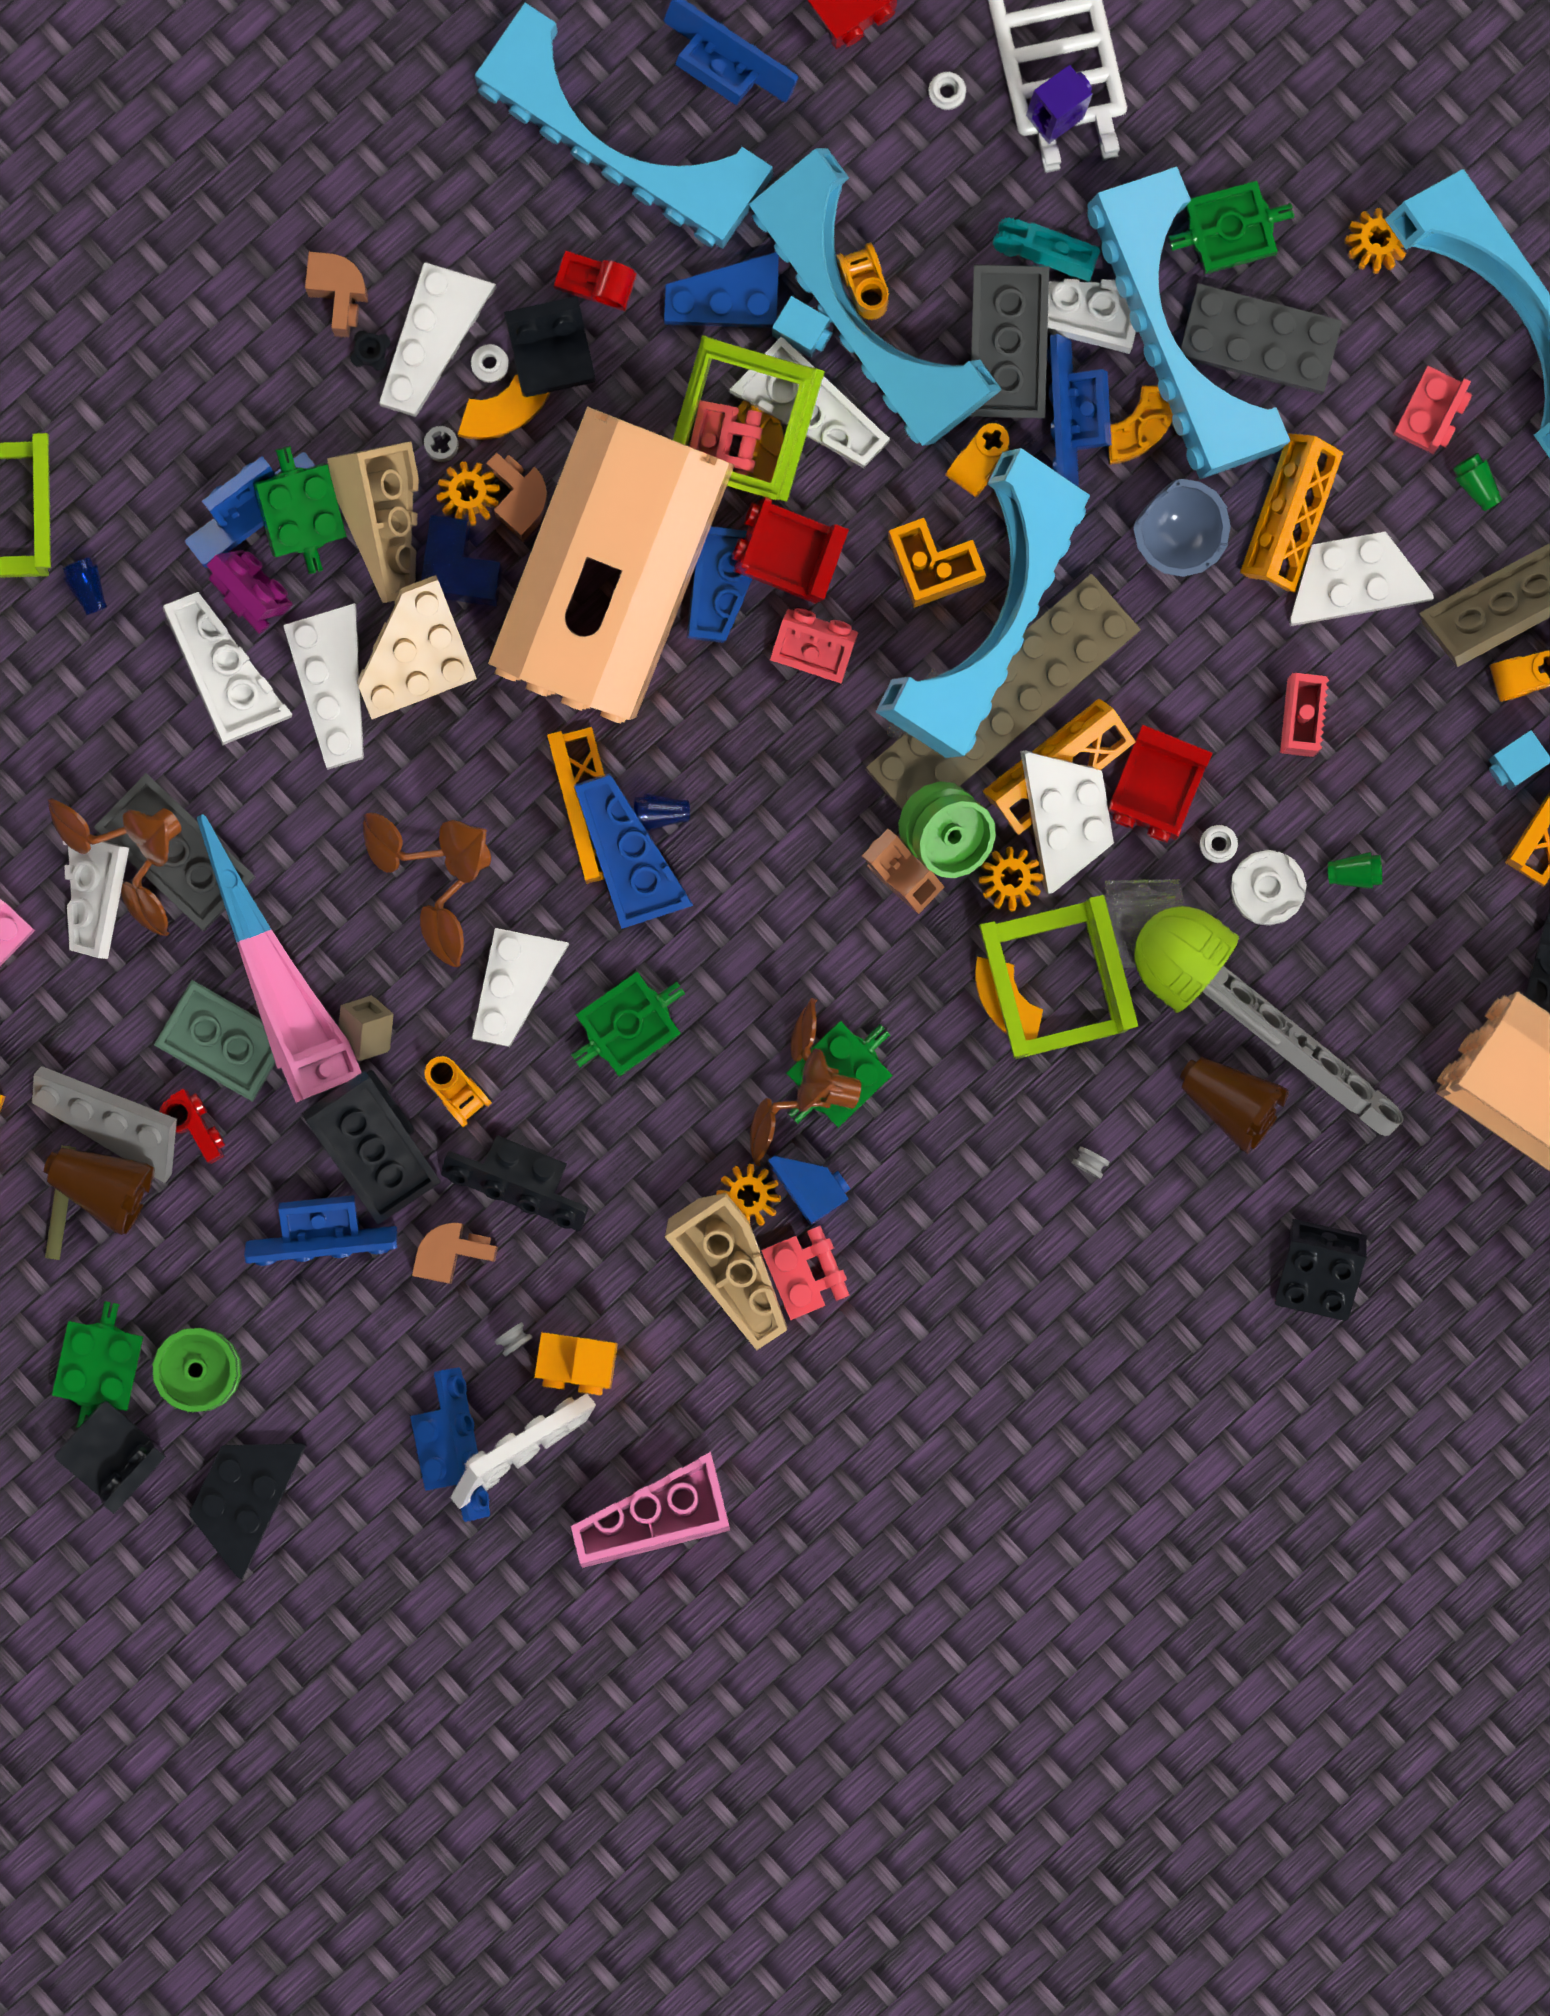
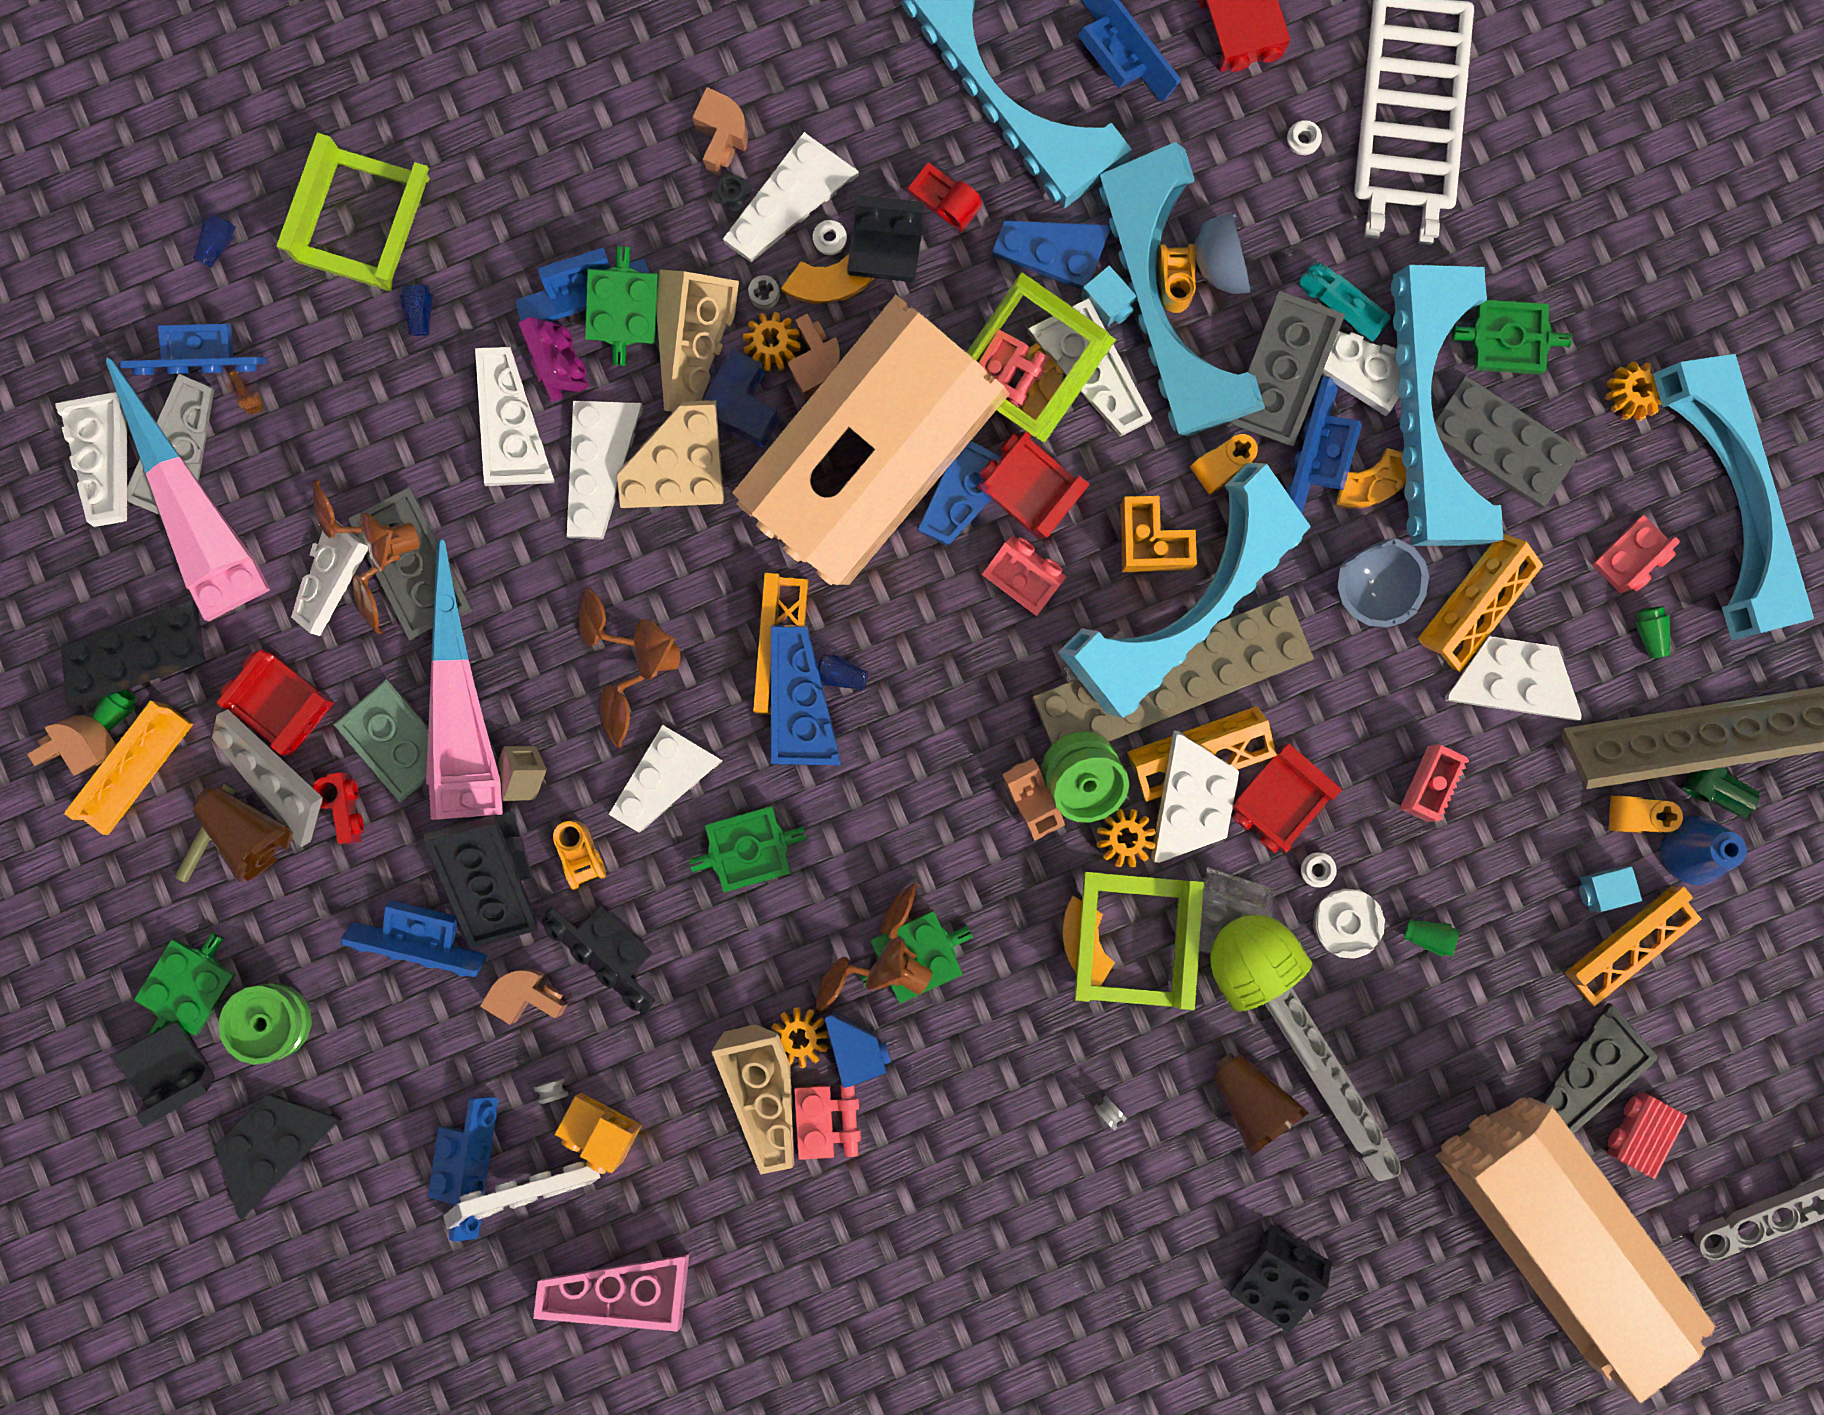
camera: 25 degrees right, 0 degrees up
dark purple brick [1026,65,1093,144] -> none
none -> red panel [217,649,335,757]
none -> sand blue cylinder [1195,212,1253,294]

